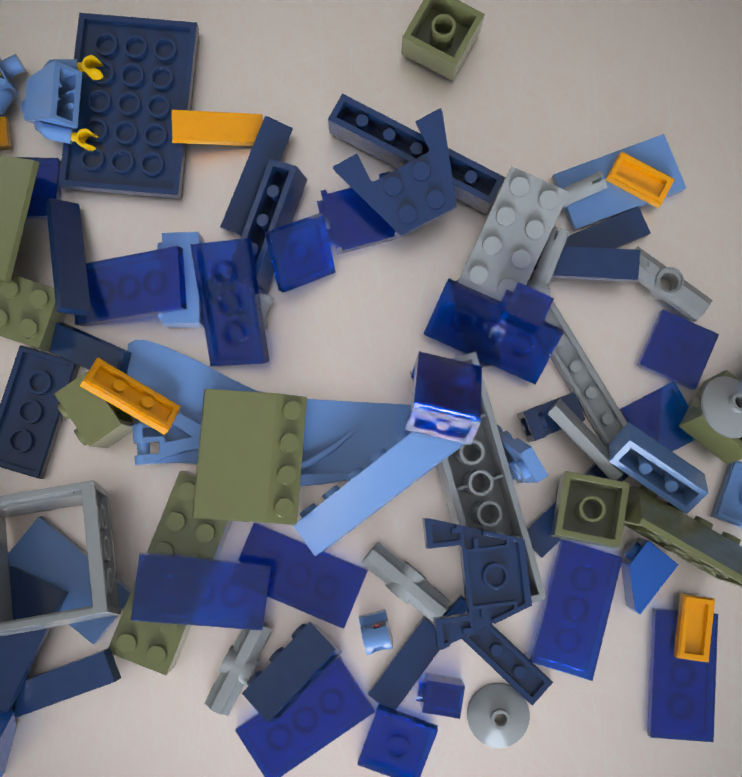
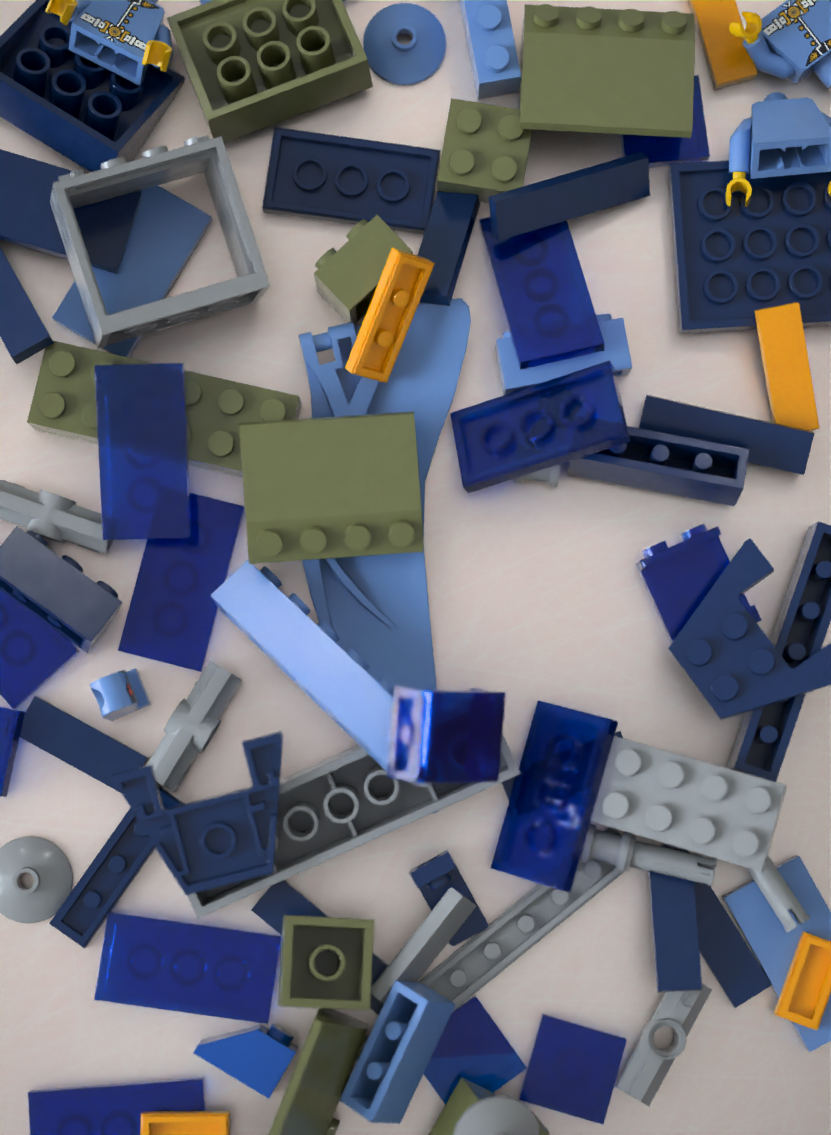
camera: 80 degrees right, 0 degrees up
clear blue tile [265,213,336,293] -> none
clear blue brick [416,673,465,719] -> none
medium blue wing [497,425,548,483] -> none
clear blue brick [498,282,554,335] -> none

